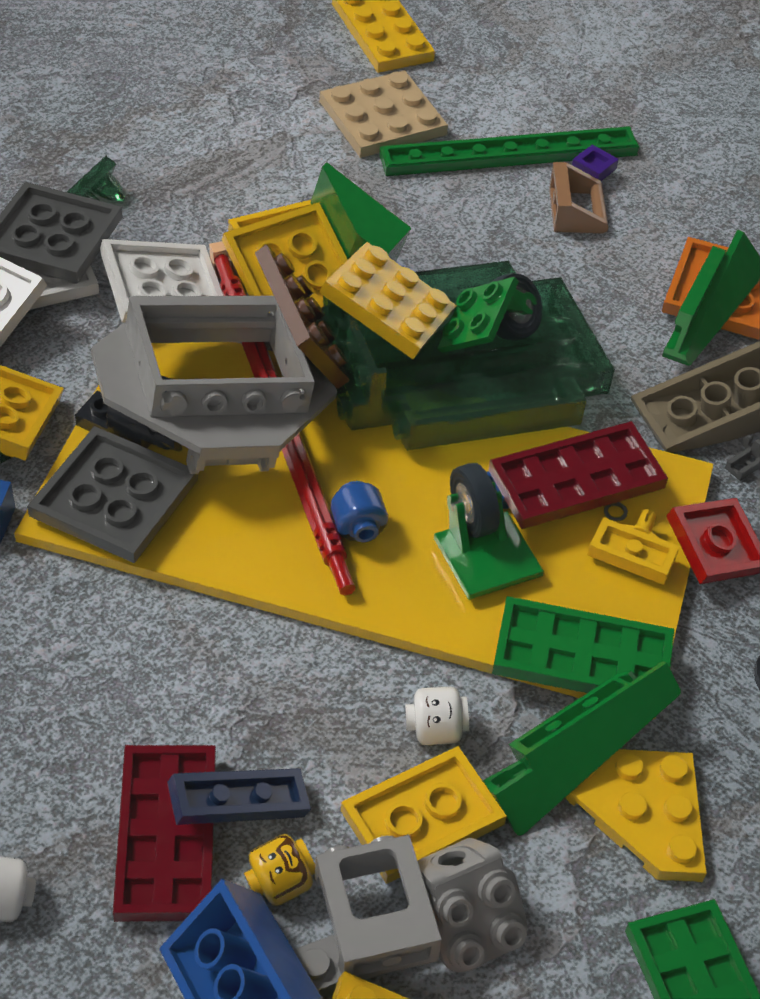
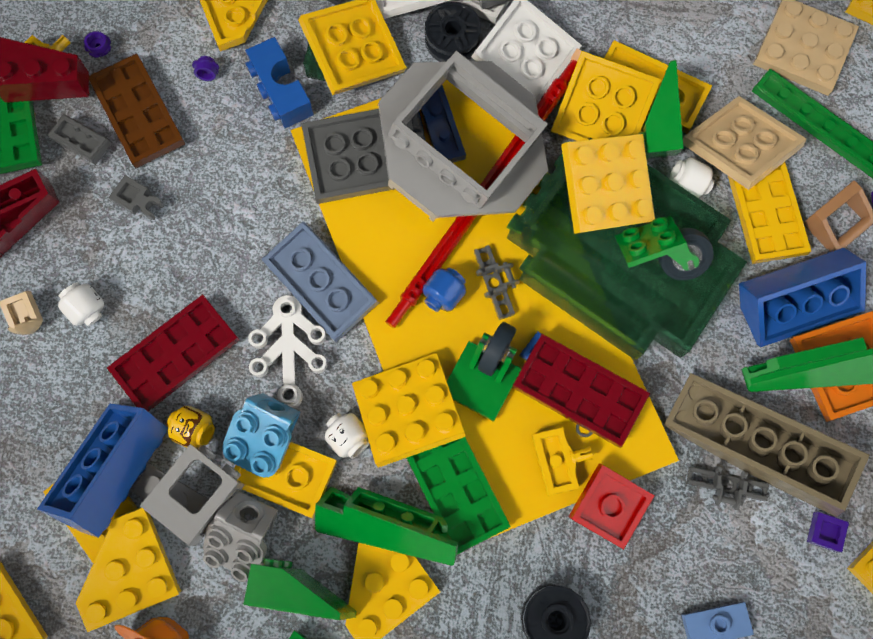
camera: 55 degrees right, 25 degrees up
dark blue plate [167,768,311,825] -> none
reddish brown plate [255,244,350,389] -> none
none -> dark azure piece [222,393,301,478]
none -> green slope [243,558,357,621]
none -> white plant [248,295,327,408]
none -> sand blue tile [261,221,379,342]
none -> yellow plate [352,353,466,468]
none -> black wheel [425,2,481,62]
none -> dark grey piece [474,245,520,320]
none -> white head [670,158,714,199]
none -> tan plate [683,96,806,190]
none -> yellow plate [728,162,812,264]
none -> blue slope [739,248,866,348]

